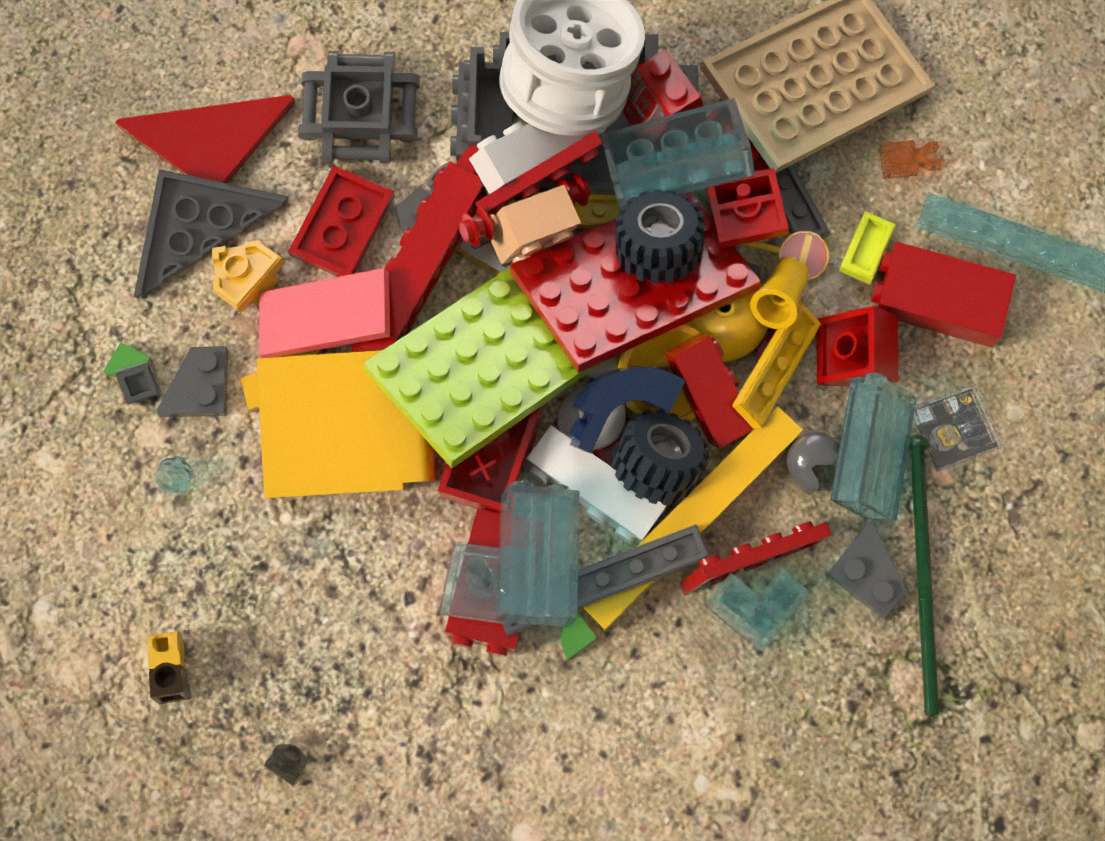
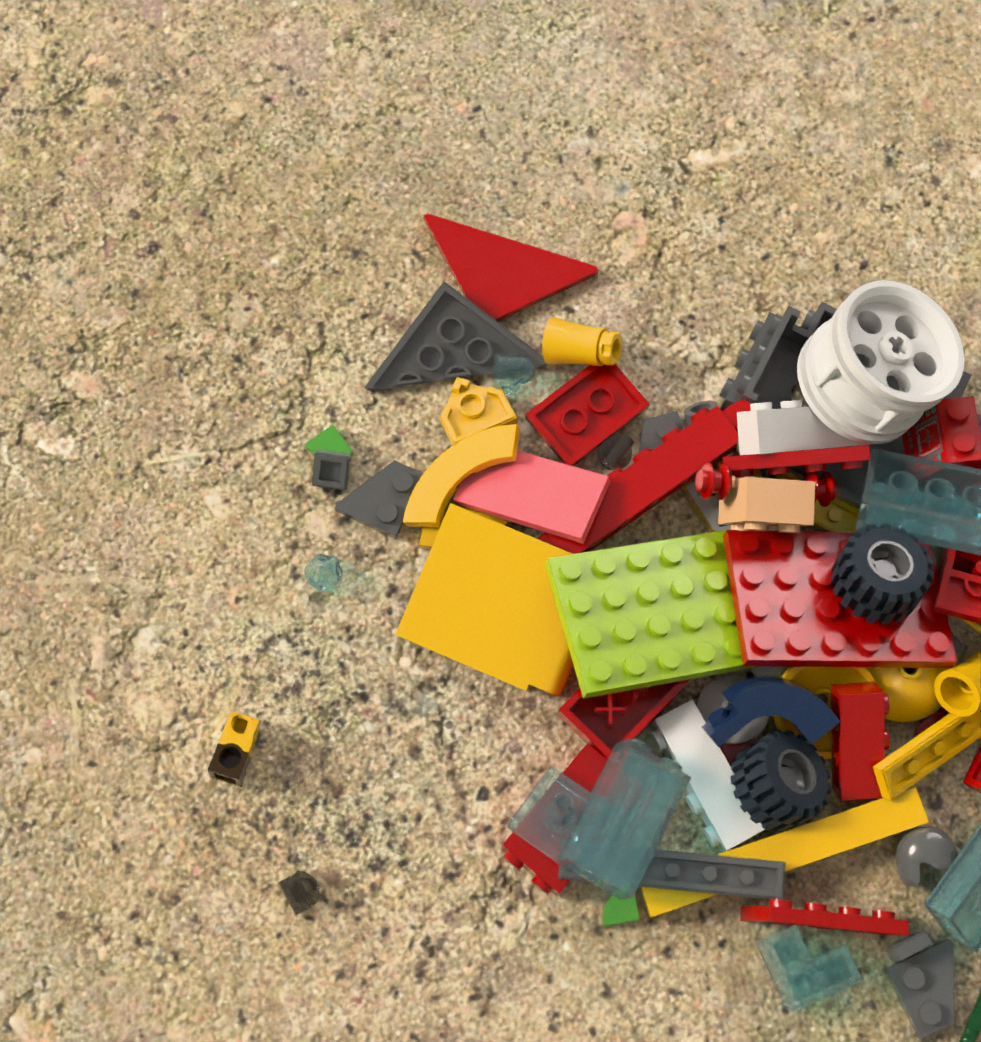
camera: 20 degrees right, 0 degrees up
dark grey brick [298,51,420,164] -> none
none -> yellow tile [403,424,520,527]
none -> clear light blue tile [493,353,535,396]
none -> yellow plant [542,317,622,366]
none -> clear smoke plate [597,434,635,470]
none -> dark grey tile [885,931,932,961]

